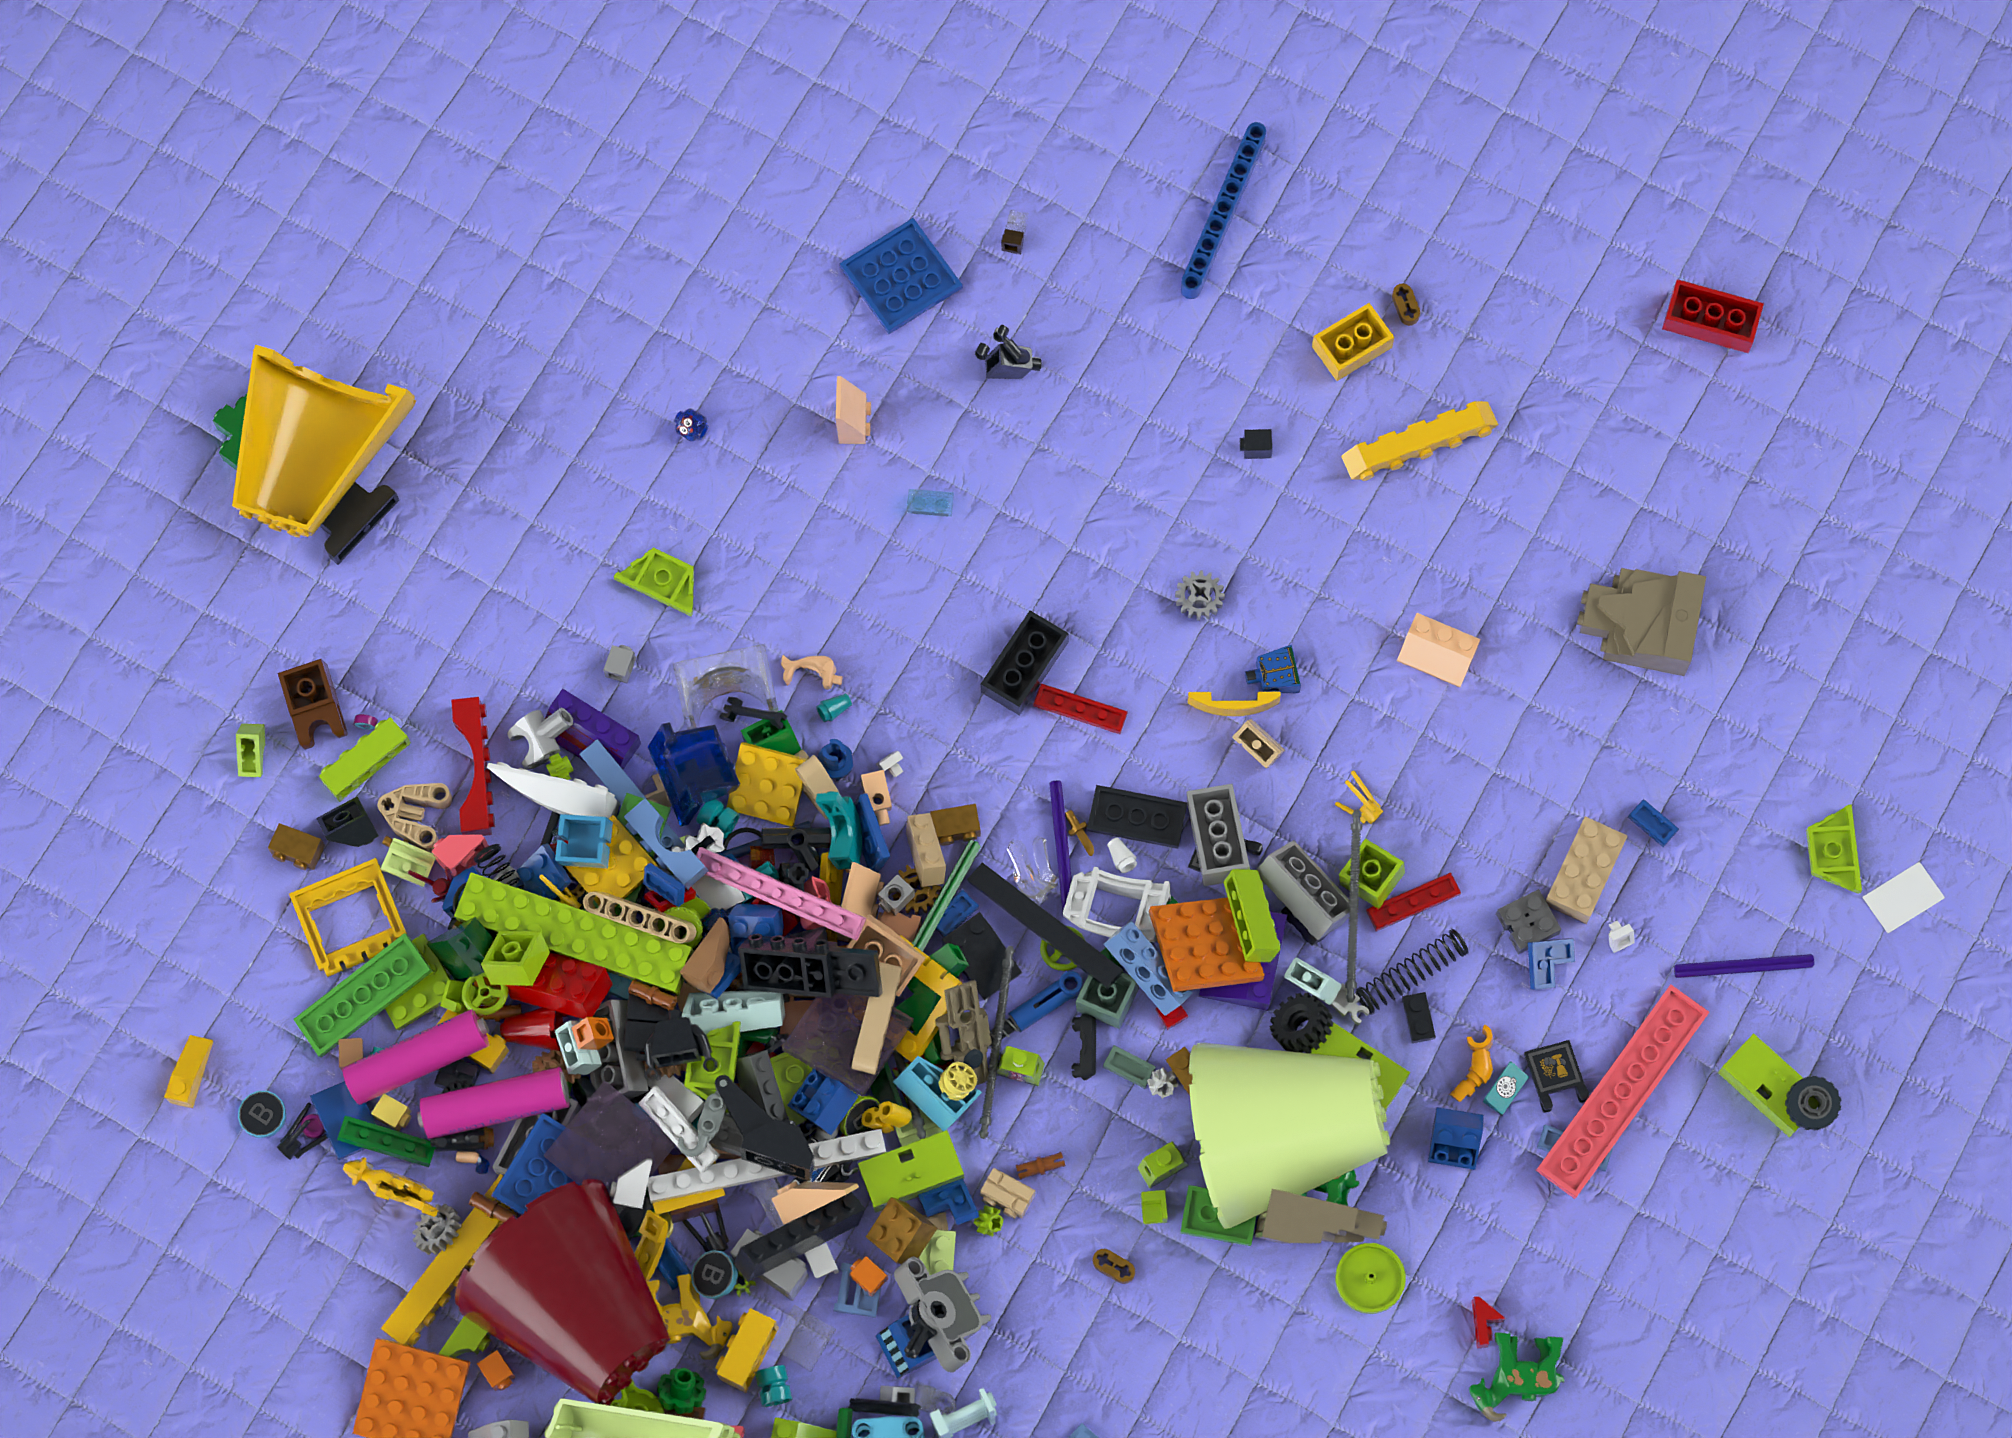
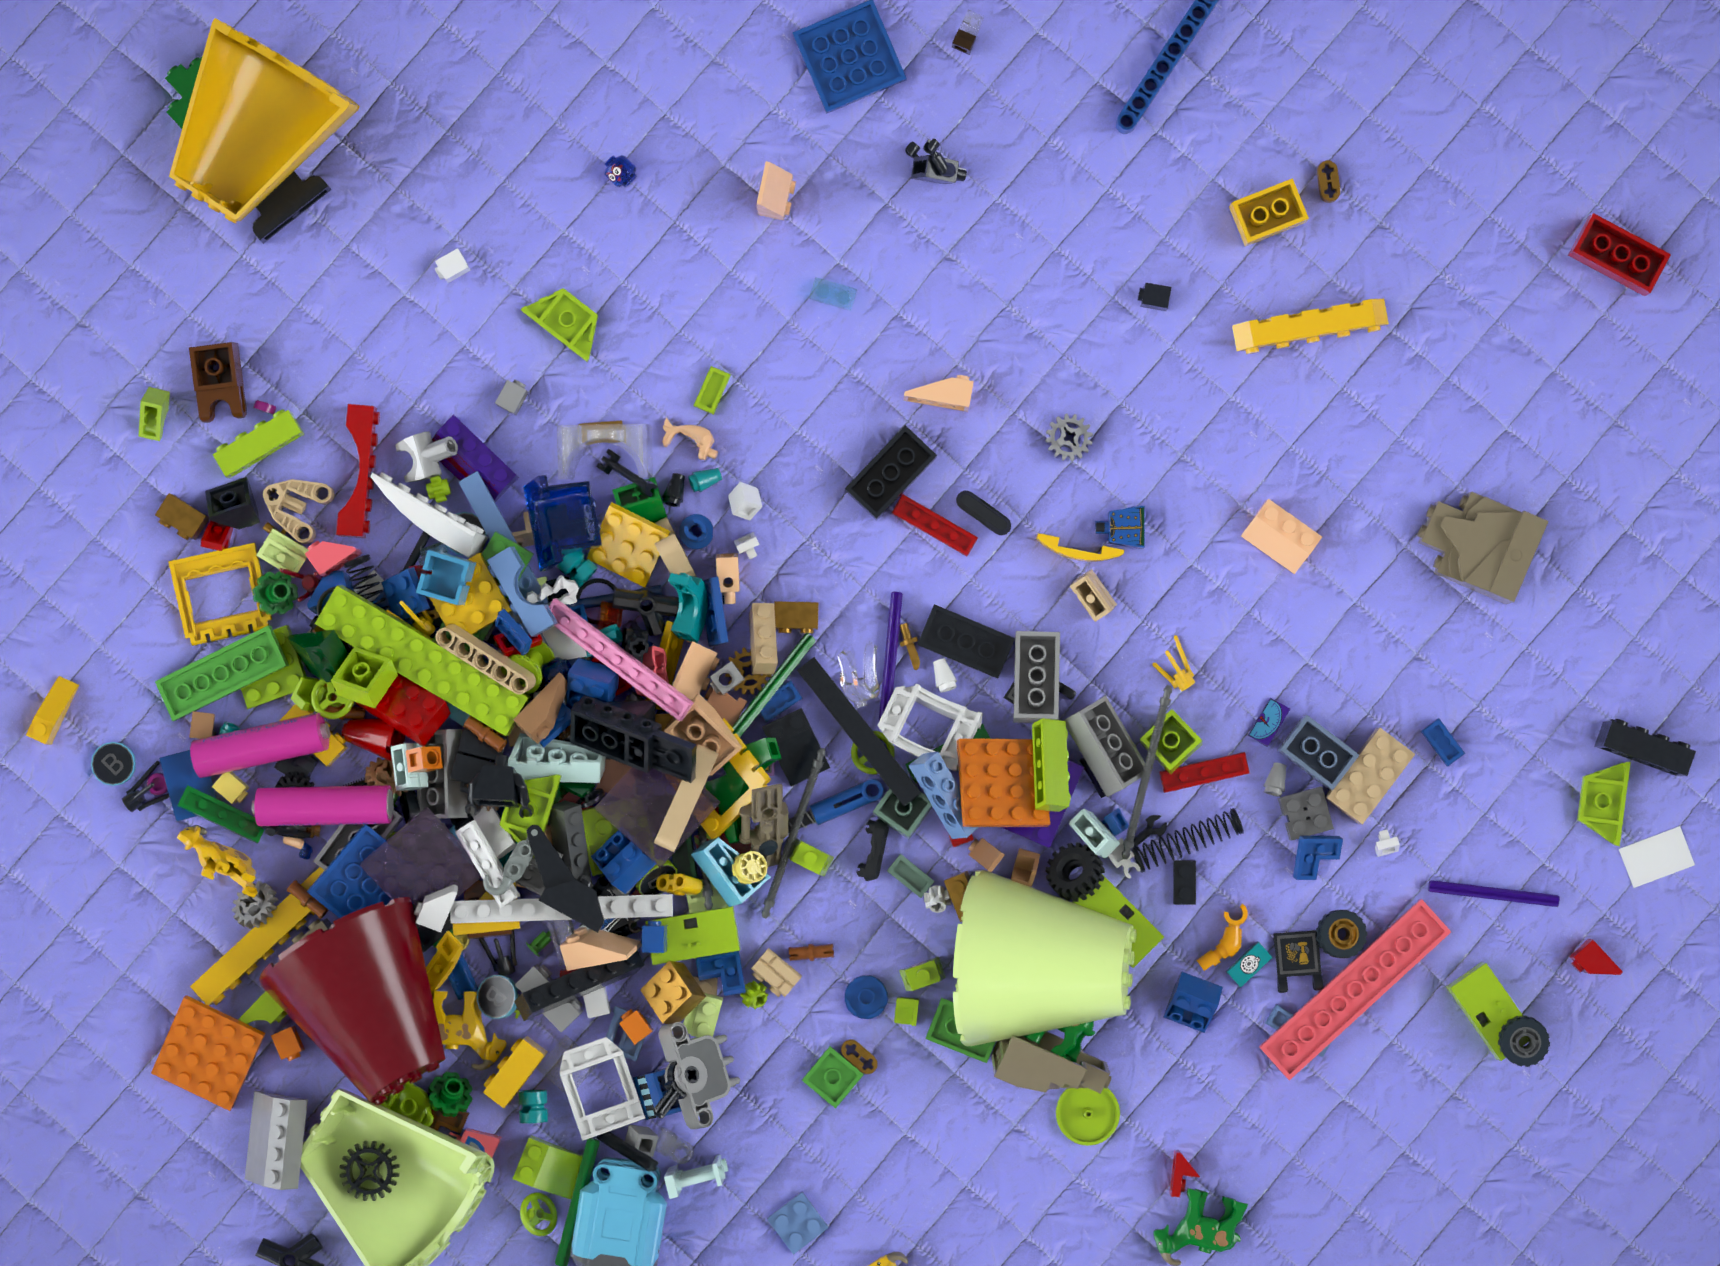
camera: 10 degrees right, 15 degrees up
none -> red slope [201,521,233,551]
none -> green plant [252,571,298,615]
none -> white brick [434,248,471,283]
none -> bright green piece [526,931,553,957]
none -> white wedge [559,1037,645,1141]
none -> blue brick [642,921,667,953]
none -> black cone [662,473,685,507]
none -> lime tile [693,366,731,415]
none -> white panel [728,482,762,521]
none -> bright green plate [802,1046,864,1109]
none -> blue tile [845,975,888,1019]
none -> light nougat slope [903,375,974,412]
none -> black piece [956,490,1011,535]
none -> medium nougat slope [968,838,1005,872]
none -> medium nougat panel [1011,848,1040,887]
none -> blue tile [1101,808,1129,836]
none -> black bar [1133,815,1167,846]
none -> slope [1248,698,1290,747]
none -> light grey cone [1263,763,1287,797]
none -> sand blue brick [1277,715,1359,790]
none -> black wheel [1316,910,1367,958]
none -> red slope [1569,939,1623,975]
none -> black brick [1594,719,1696,776]

